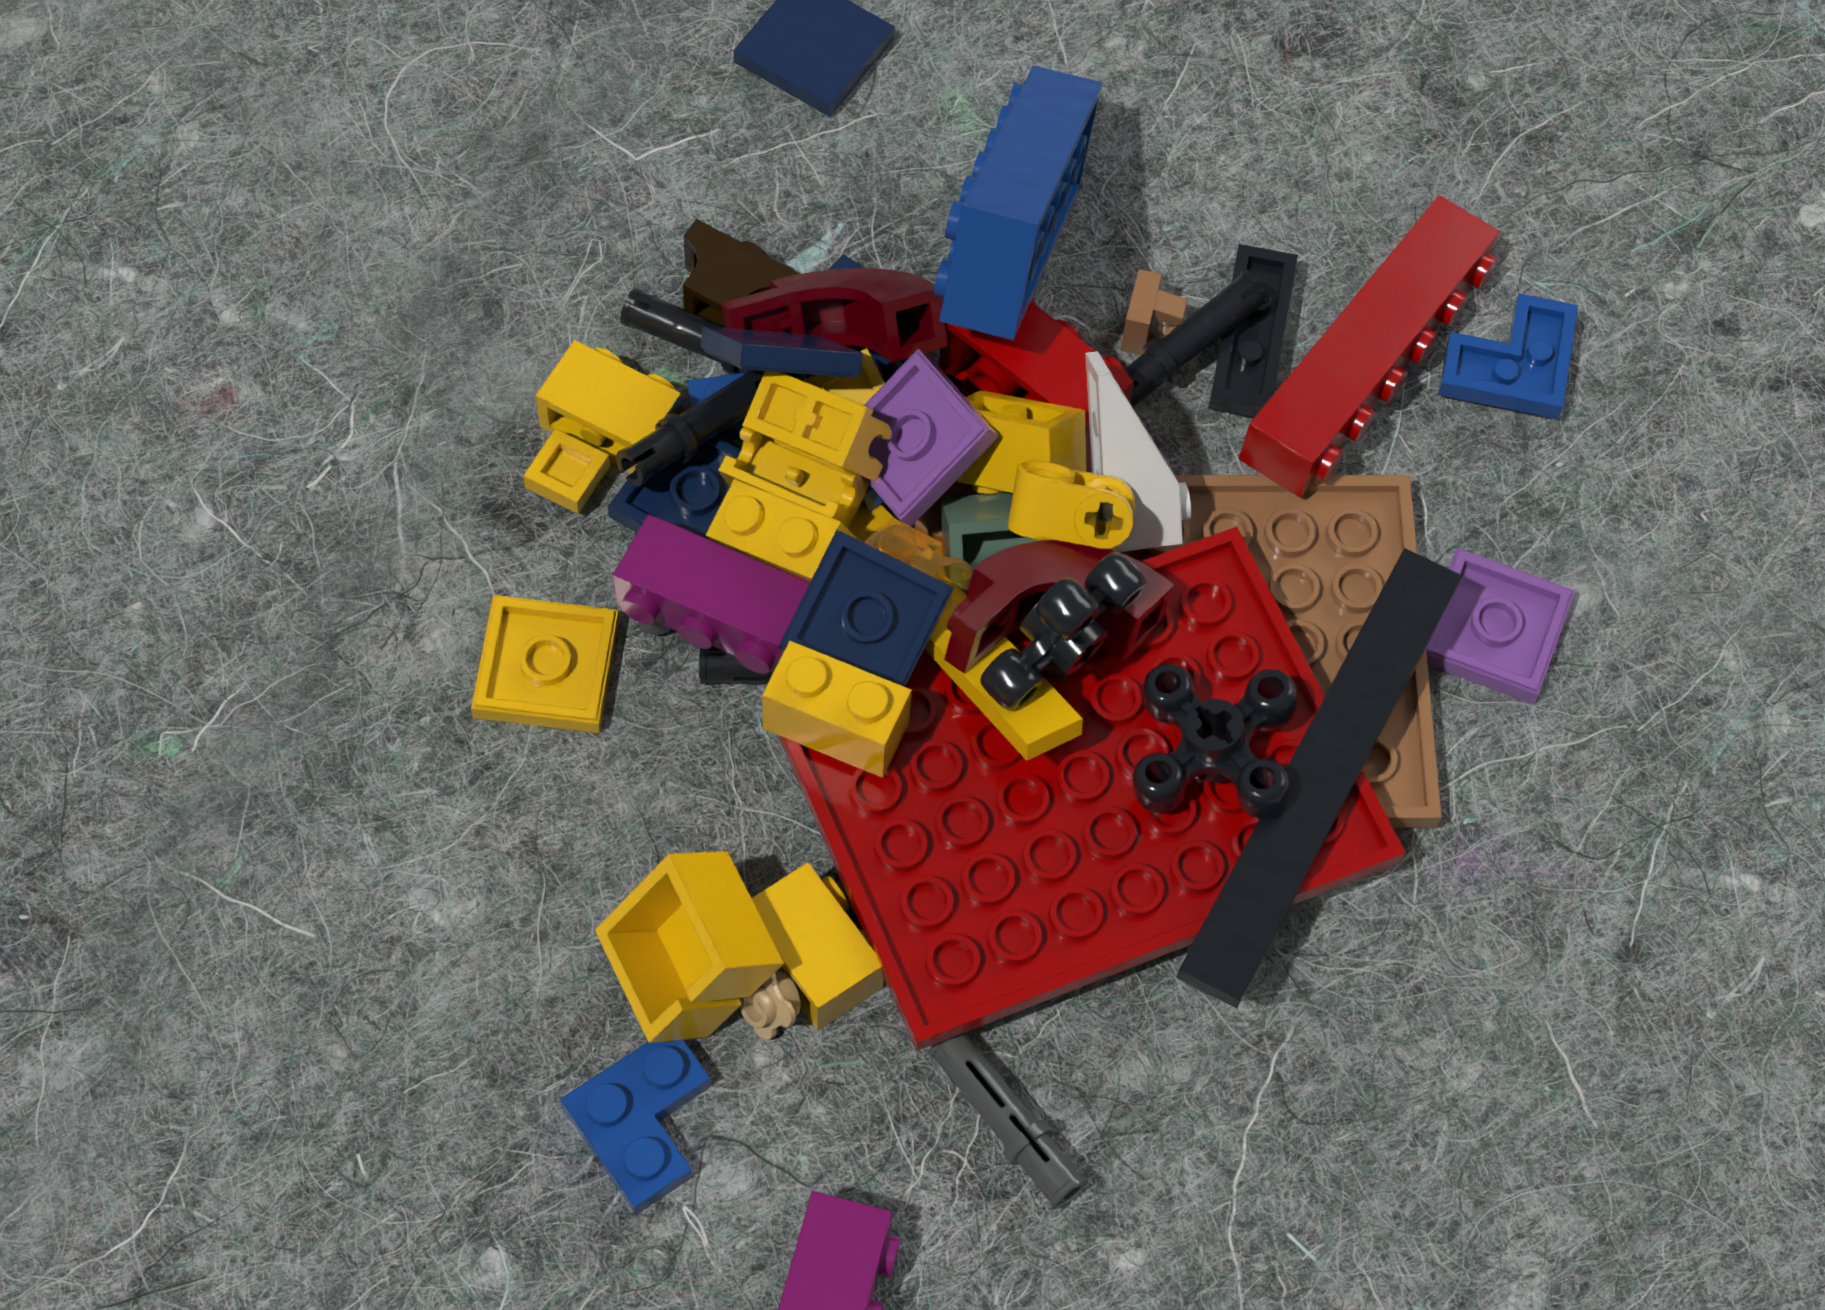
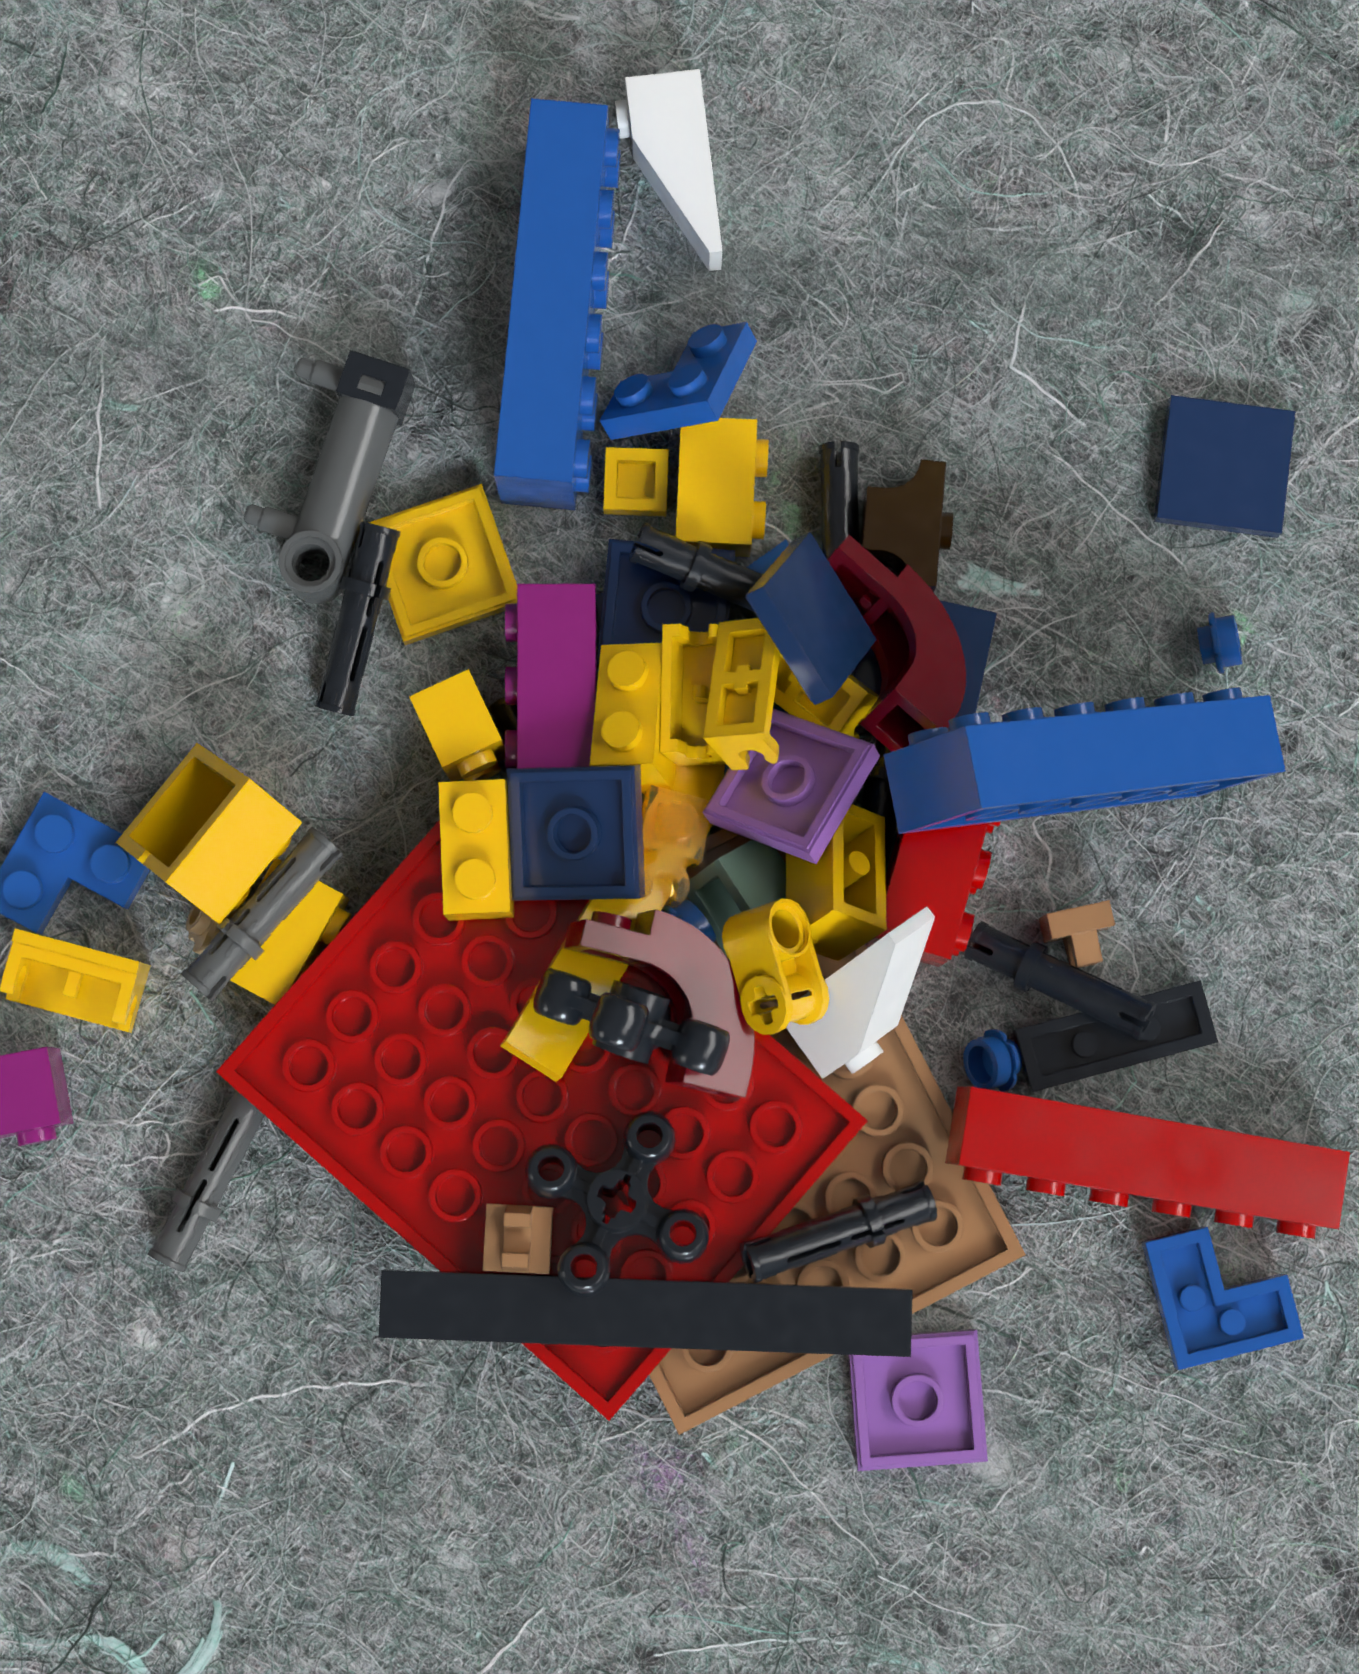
camera: 65 degrees right, 20 degrees up
none -> yellow hinge [0,928,151,1033]
none -> dark grey pin [181,827,343,1002]
none -> dark grey piece [244,350,416,604]
none -> black pin [315,521,401,716]
none -> yellow brick [409,669,505,781]
none -> medium nougat tile [483,1203,554,1274]
none -> blue brick [494,98,621,510]
none -> blue plate [600,322,757,440]
none -> white slope [615,69,722,271]
none -> black pin [740,1180,937,1283]
none -> blue plate [963,1029,1022,1092]
none -> blue plate [1197,612,1243,674]

